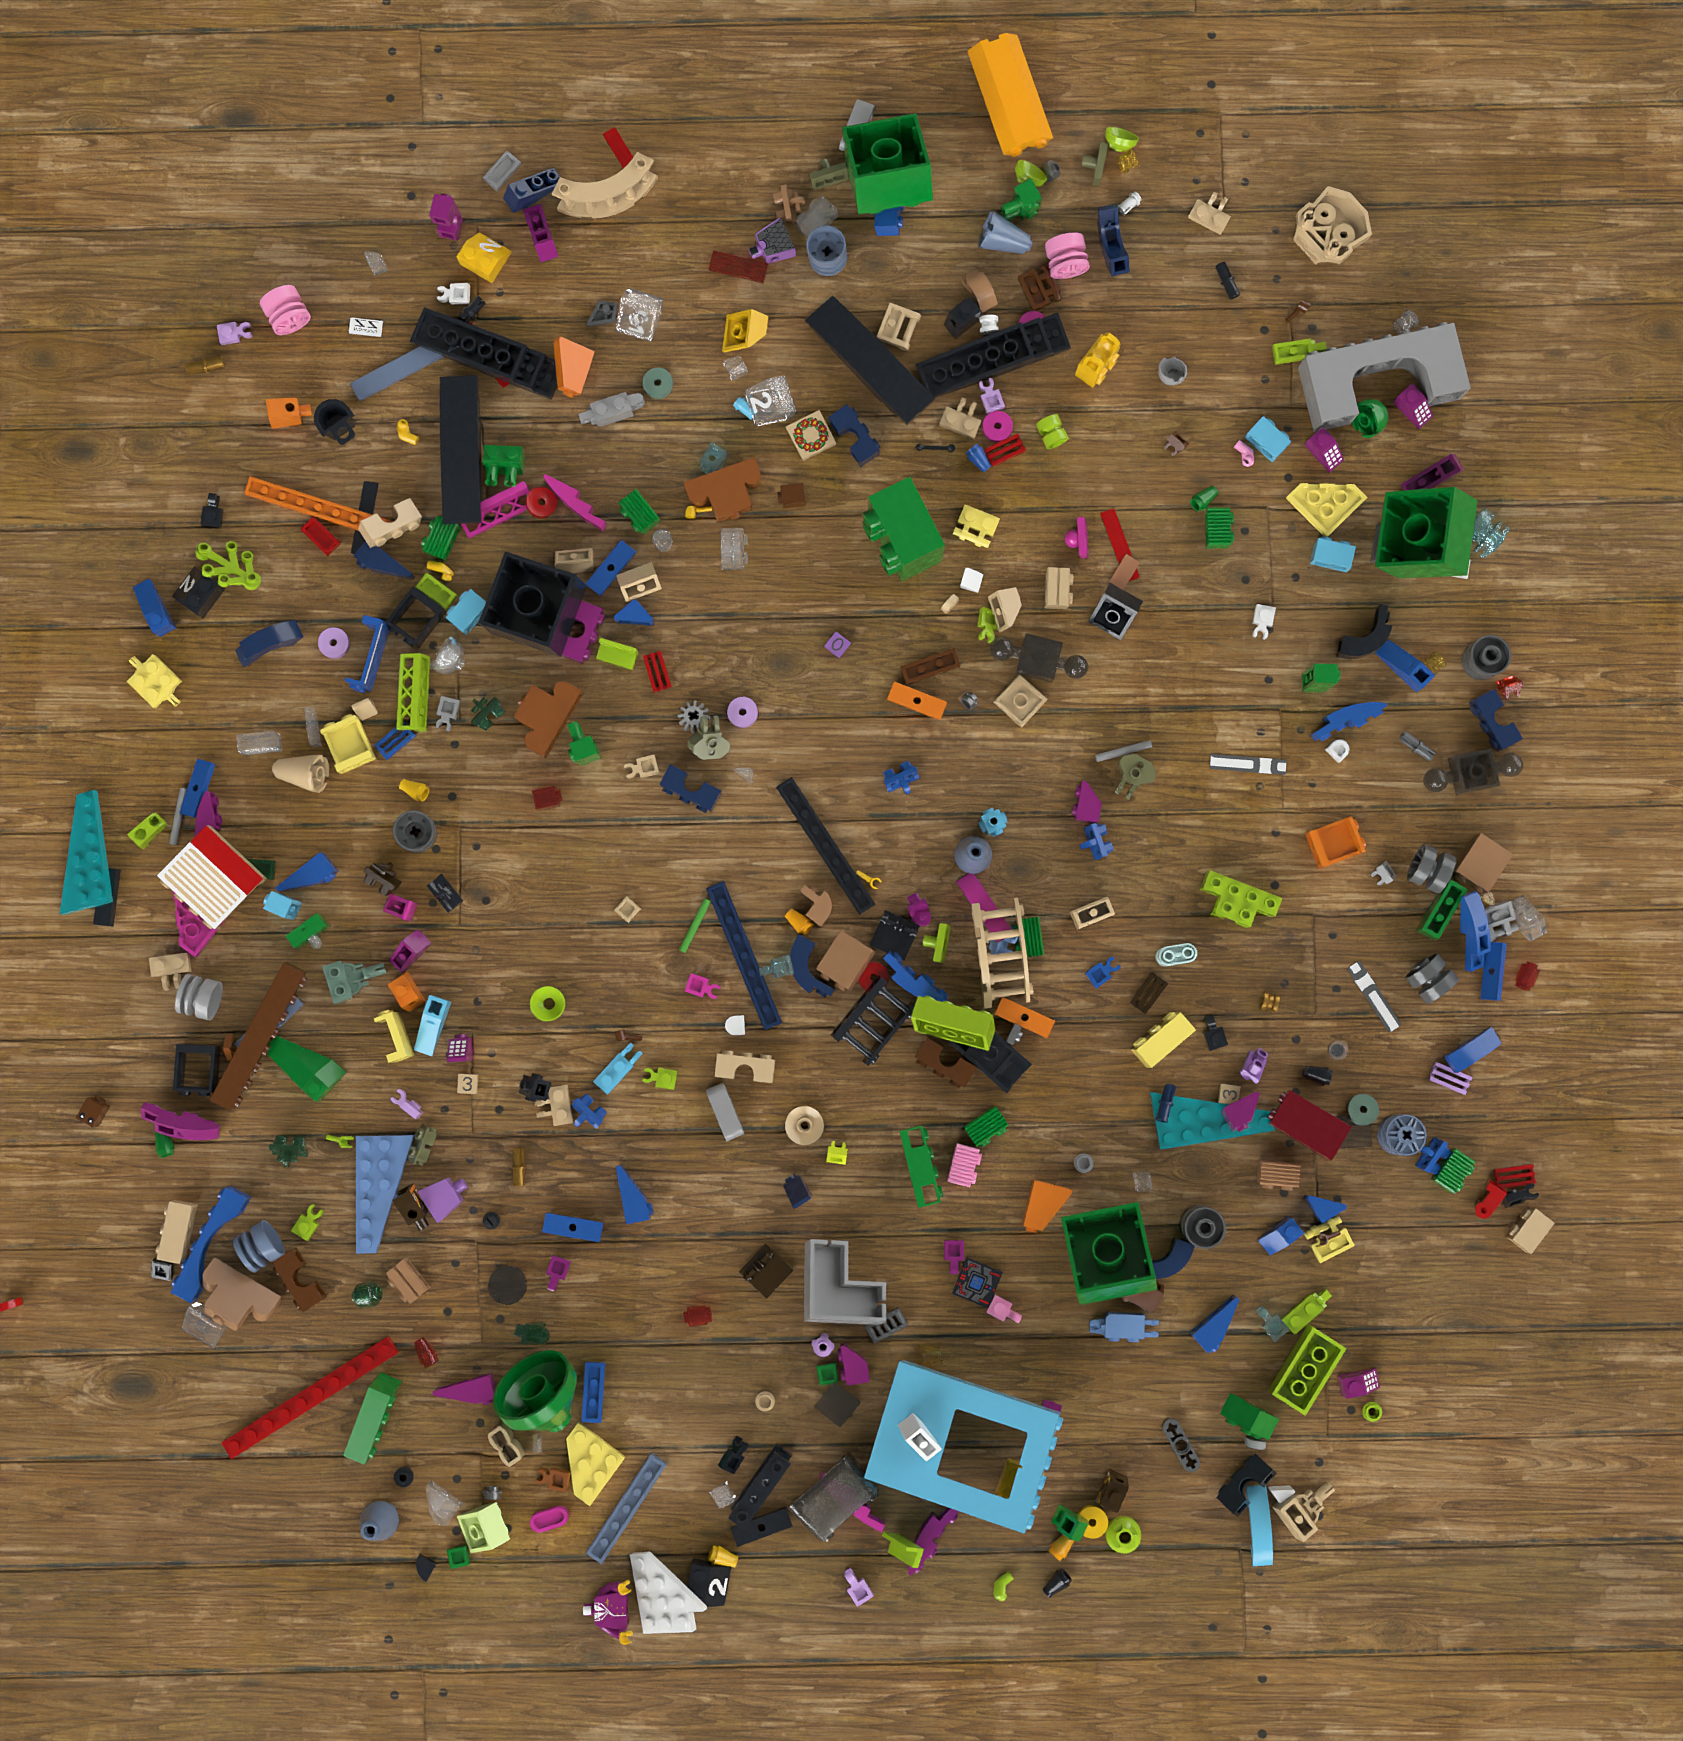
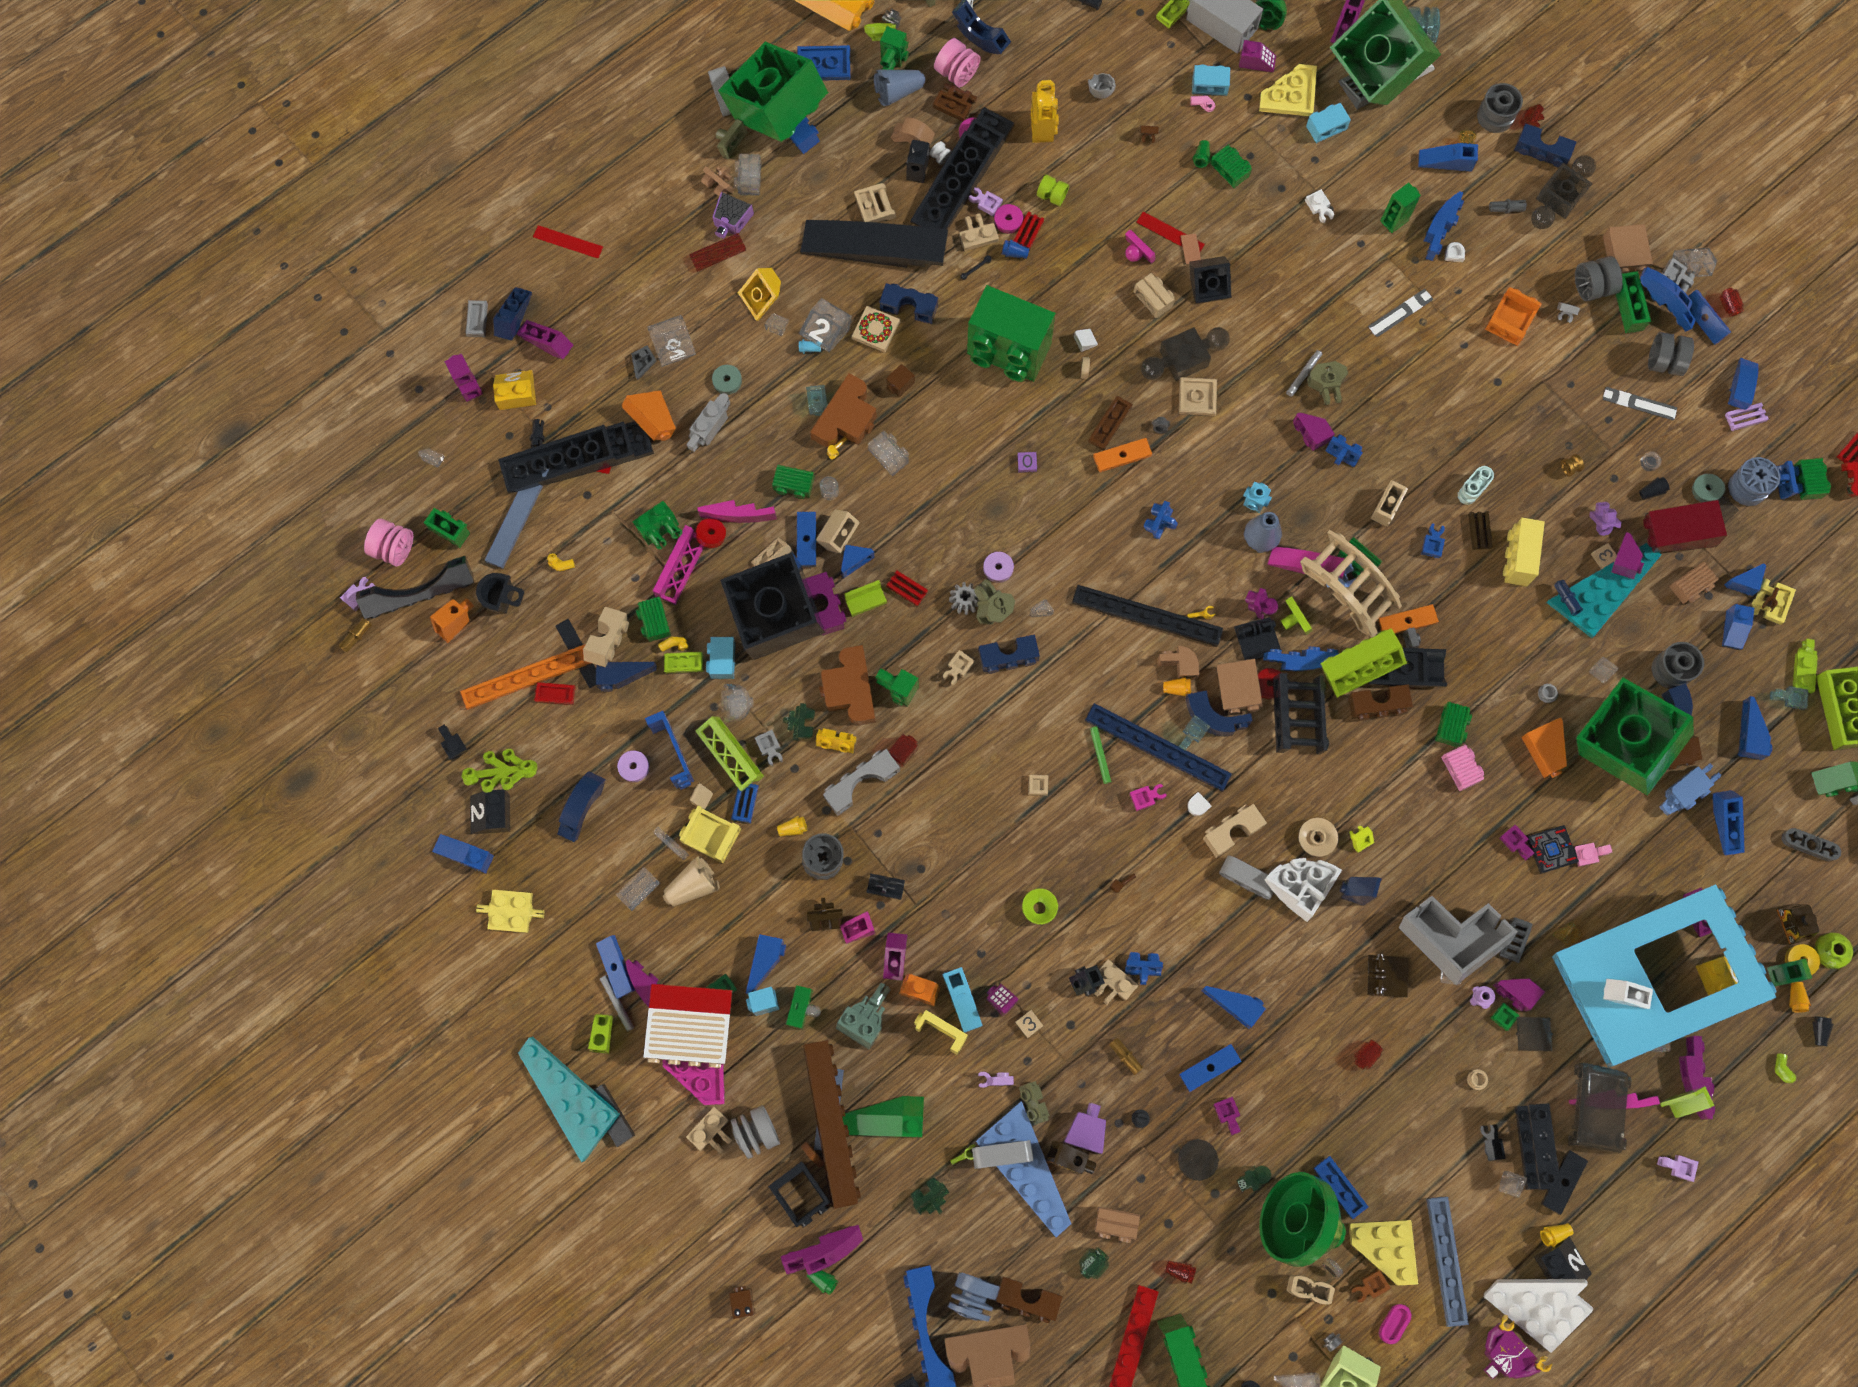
camera: 40 degrees left, 10 degrees down
tan brick [156,1200,198,1264] -> none
lime plate [291,1204,324,1241] -> none
white sticker [349,318,383,337] -> none
black window [385,586,447,648] -> none
magenta slope [432,1373,496,1405] -> none
white plate [437,283,471,305] -> none
black slope [440,375,482,525] -> none
tan fence [552,152,658,218] -> none
medium azure hinge [593,1043,643,1095] -> none
lime plate [642,1068,678,1090] -> none
sand blue wheel [806,225,848,276] -> none
green piece [899,1125,944,1208] -> none
light yellow plate [953,505,1000,548] -> none
lime plate [978,607,998,643] -> none
tan slope [988,587,1022,633] -> none
lime piece [1199,870,1282,928] -> none
black plate [1203,1015,1228,1051] -> none
black arch [1336,604,1392,659] -> none
none -> black arch [356,556,474,619]
none -> green brick [423,508,470,548]
none -> blue tile [797,45,851,81]
none -> yellow hinge [816,728,857,753]
none -> light grey arch [823,749,900,816]
none -> light grey beam [972,1140,1033,1169]
none -> white brick [1265,858,1342,922]
none -> blue slope [1713,790,1745,855]

